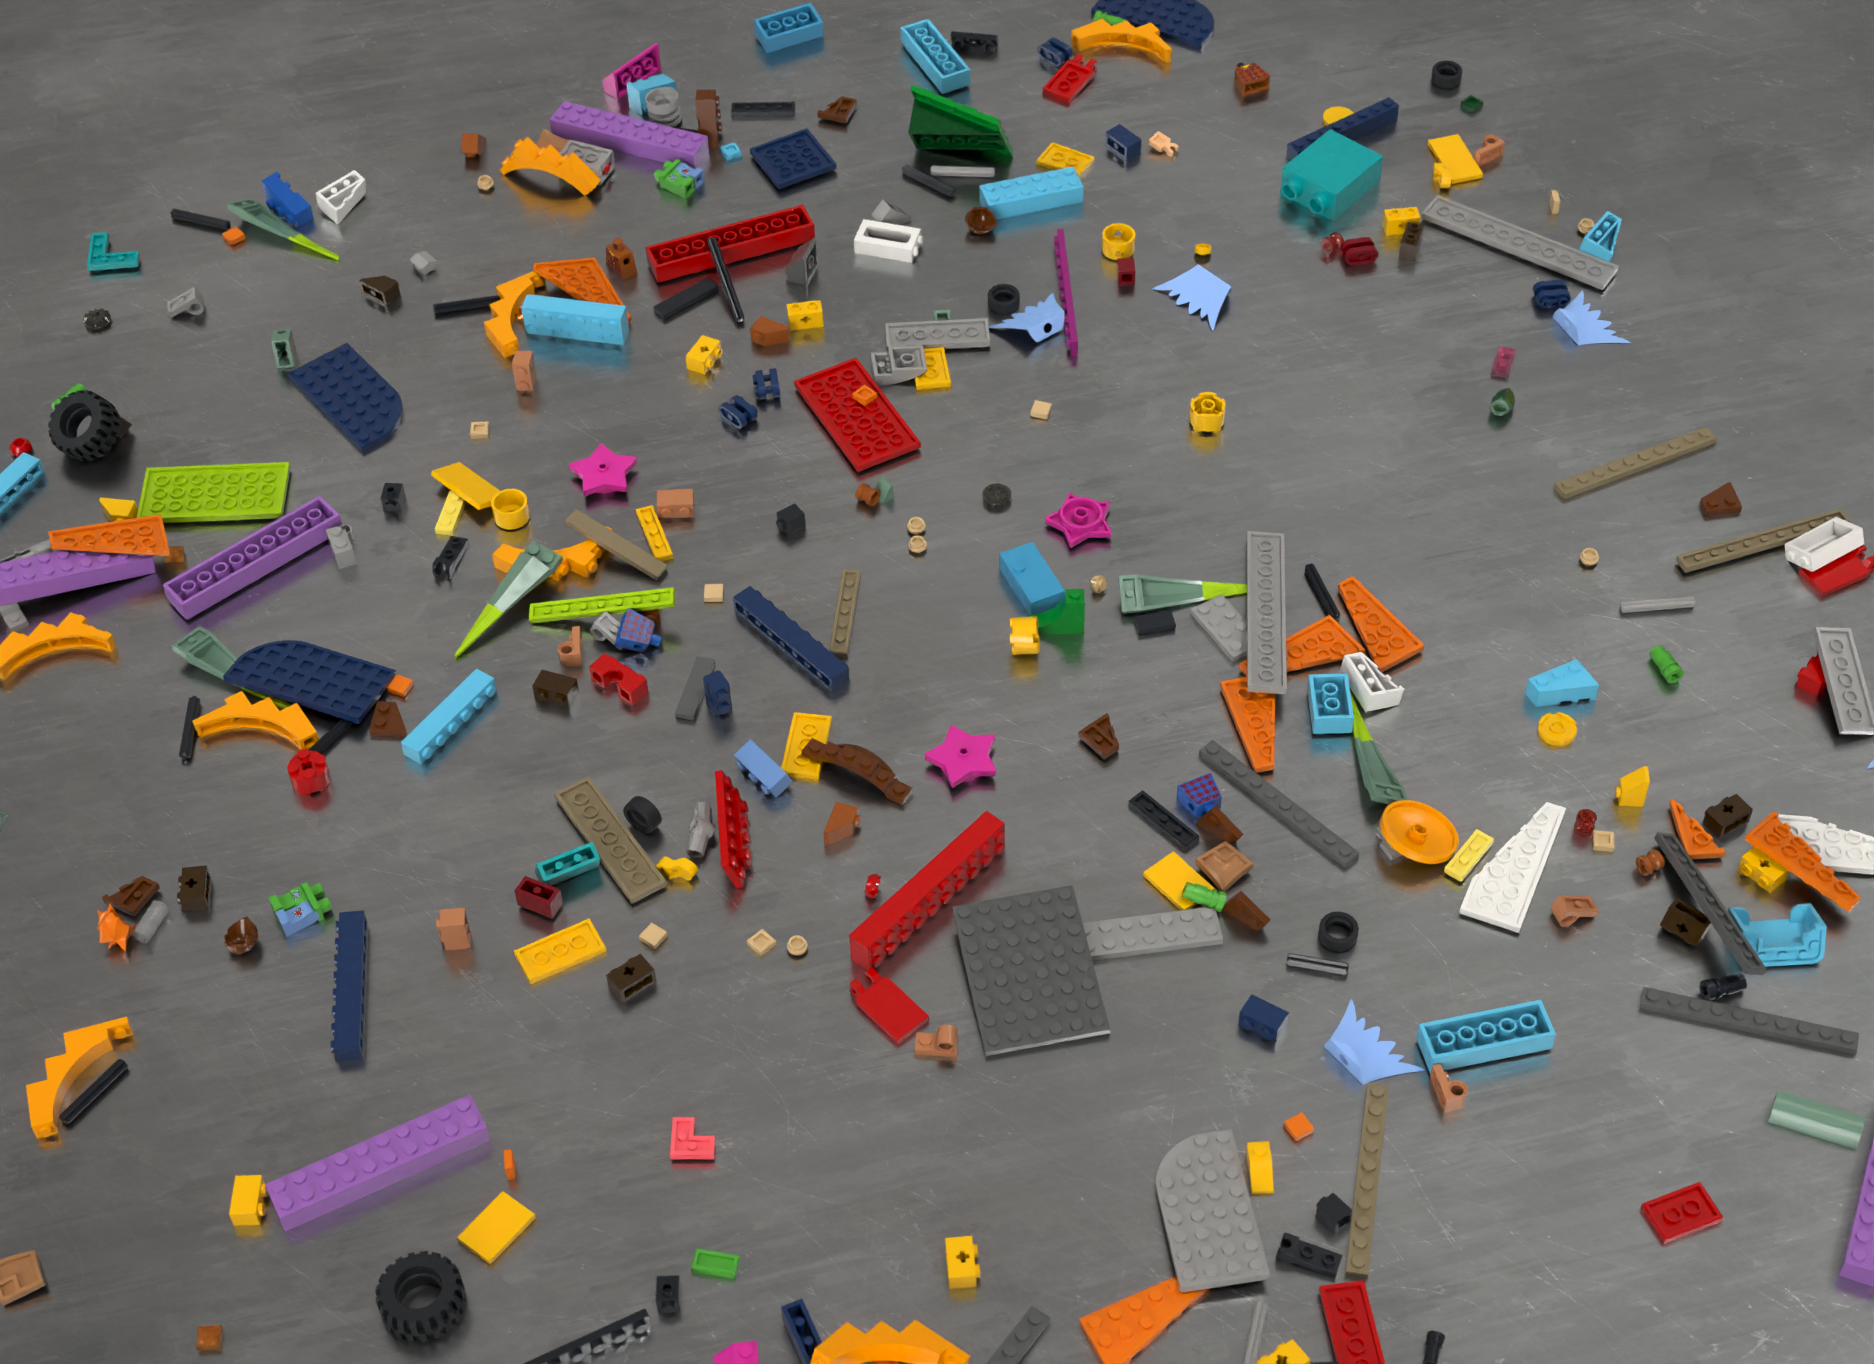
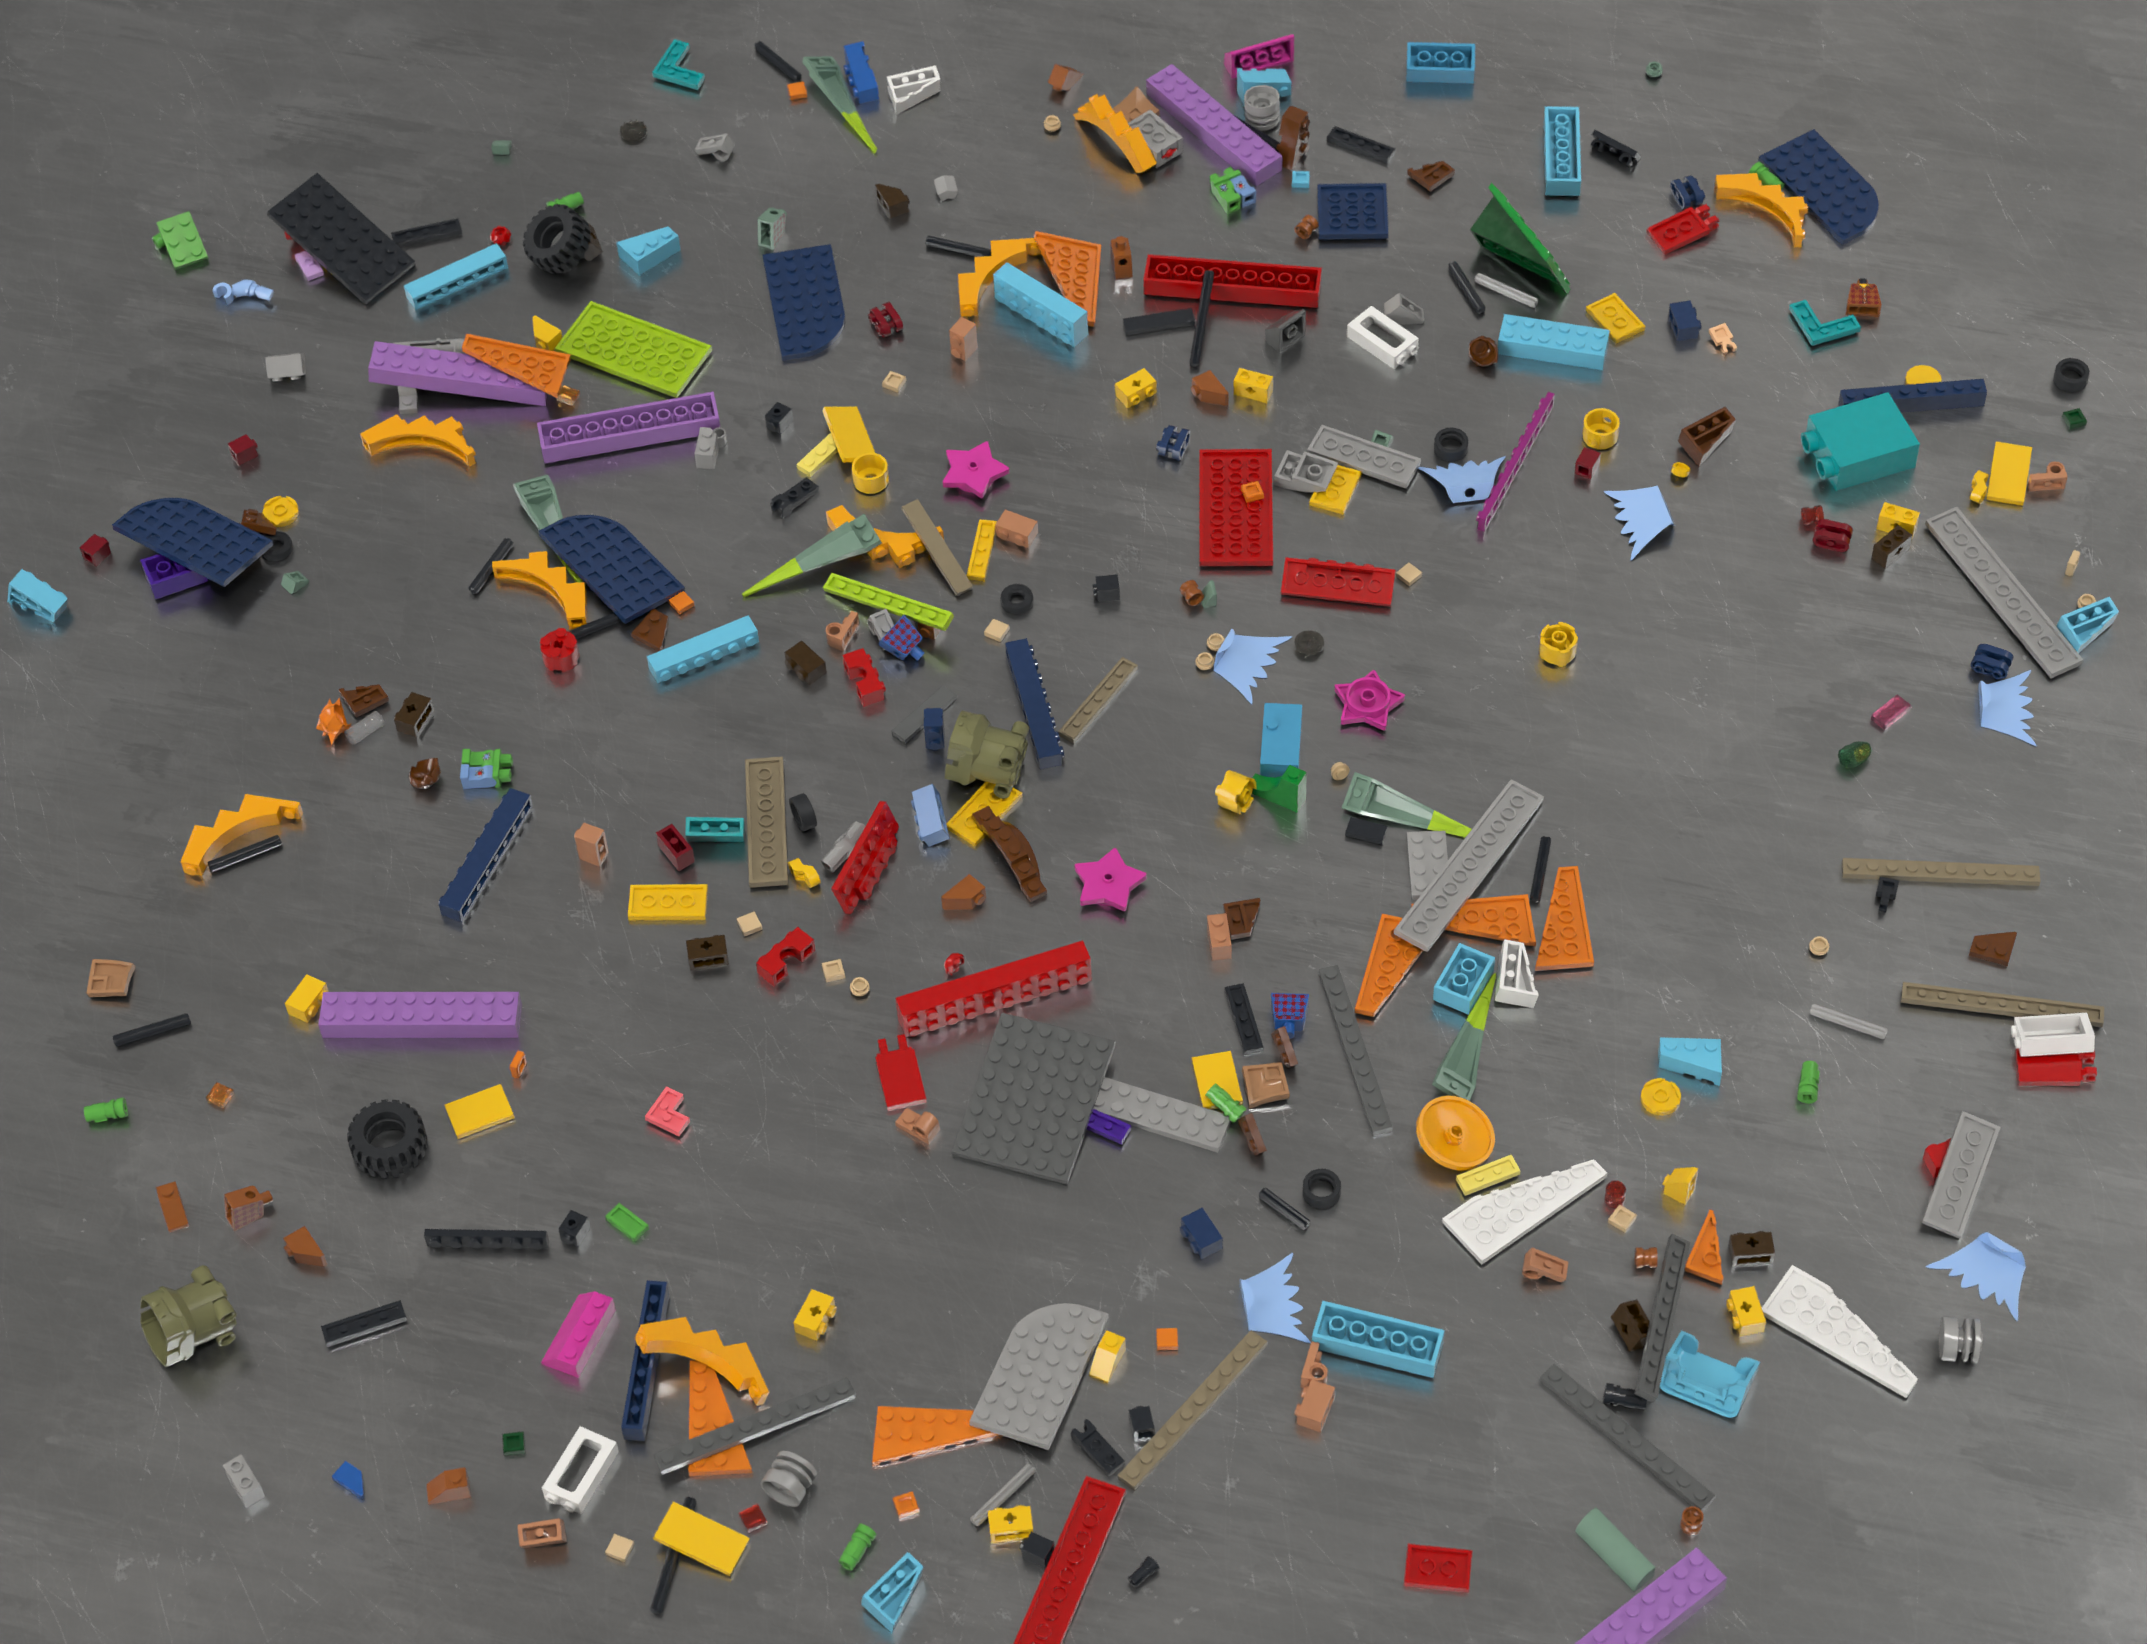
camera: 30 degrees right, 5 degrees up
dark blue brick [718,395,758,429] -> none
orange wing [1745,811,1861,912] -> none
none -> black axle [113,1013,191,1046]
none -> medium azure wedge [616,227,681,276]
none -> red arch [756,927,816,987]
none -> dark red brick [868,302,904,337]
none -> olive piece [945,710,1029,799]
none -> black tyre [1000,584,1034,614]
none -> dark purple plate [1087,1109,1131,1145]
none -> nougat brick [1207,913,1232,961]
none -> light blue piece [1213,629,1292,704]
none -> red plate [1281,557,1396,607]
none -> nougat brick [1294,1379,1335,1432]
none -> dark orange wheel [1295,215,1319,239]
none -> reddish brown wedge [1678,407,1736,467]
none -> dark orange wheel [1680,1506,1704,1535]
none -> teal plate [1789,300,1861,346]
none -> black plate [1876,876,1899,913]

